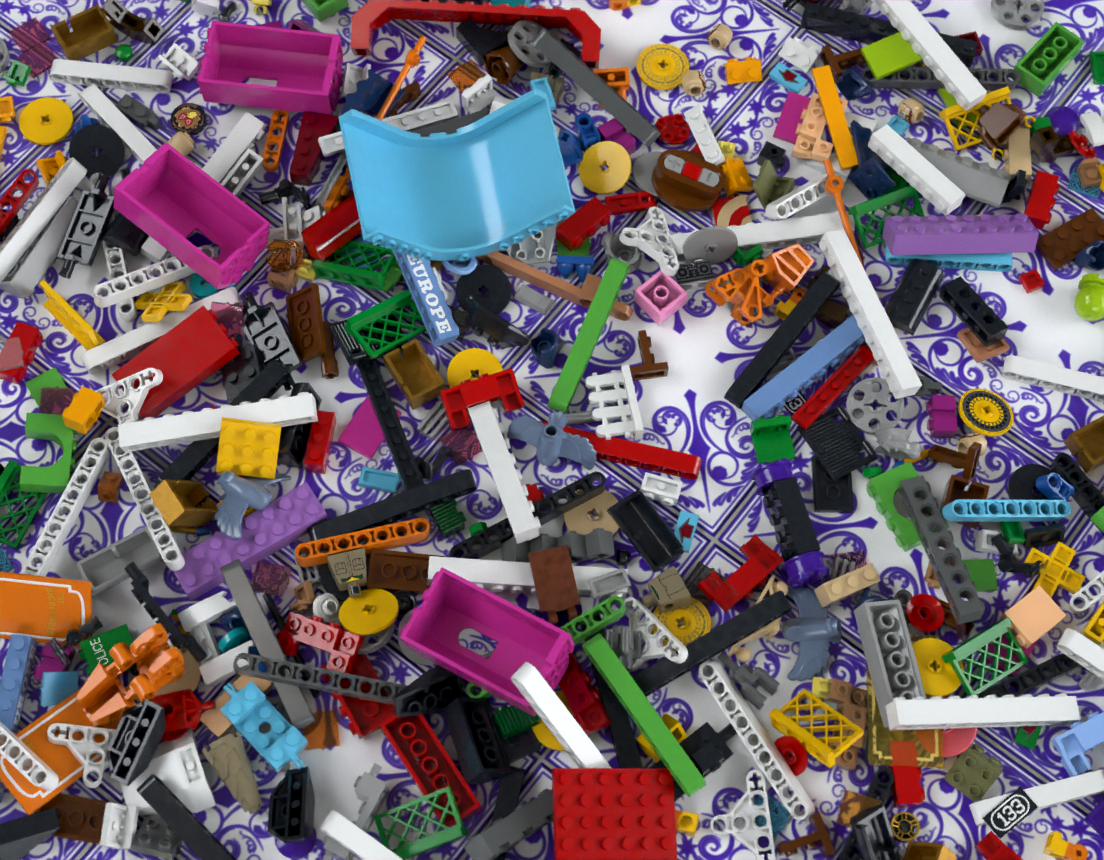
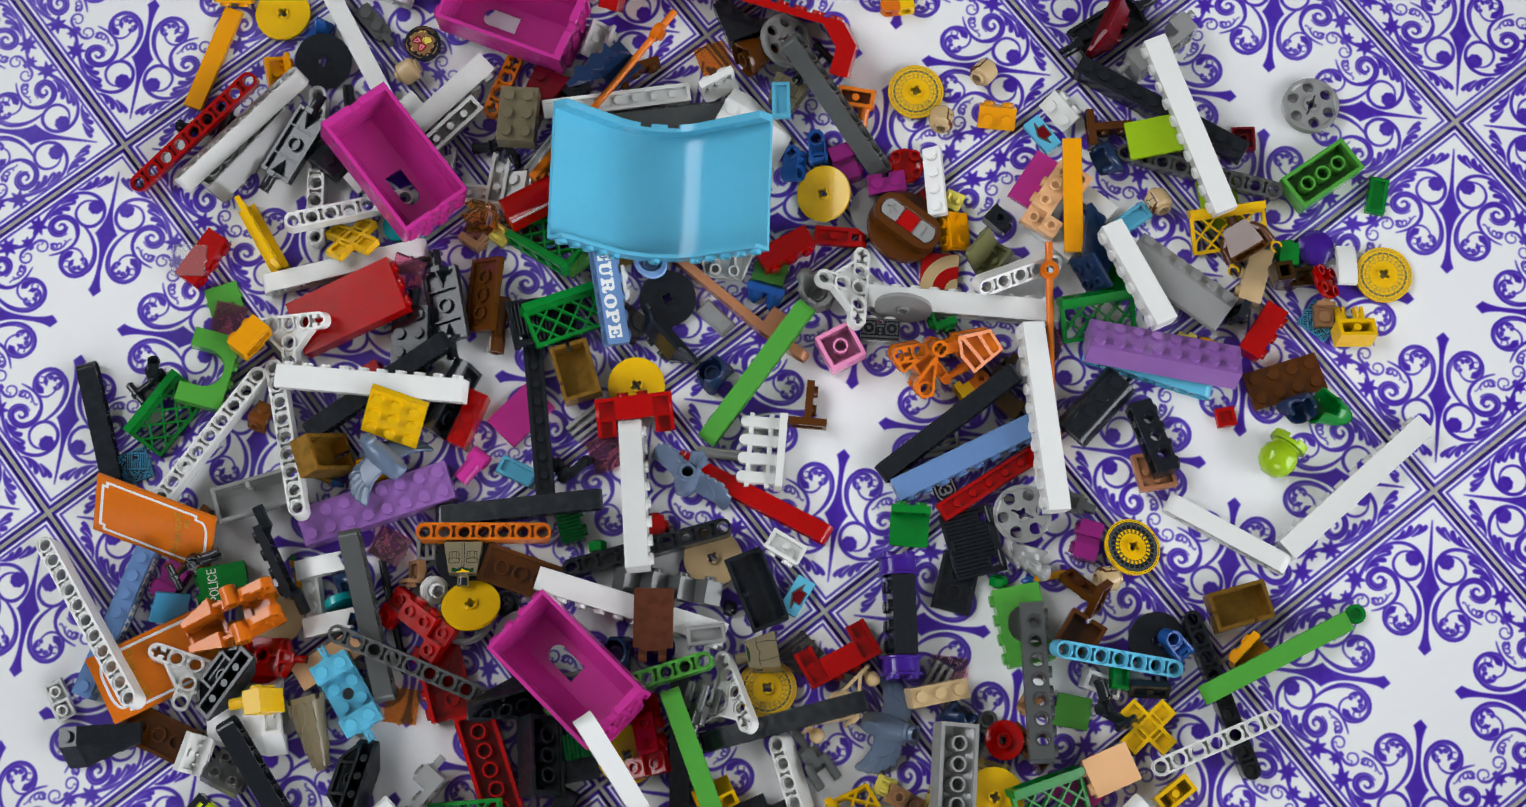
camera: 20 degrees right, 10 degrees up
none -> yellow brick [228,684,285,715]
none -> dark pink piece [454,446,492,486]
none -> dark tan brick [496,86,541,149]
none -> magenta brick [866,170,907,198]

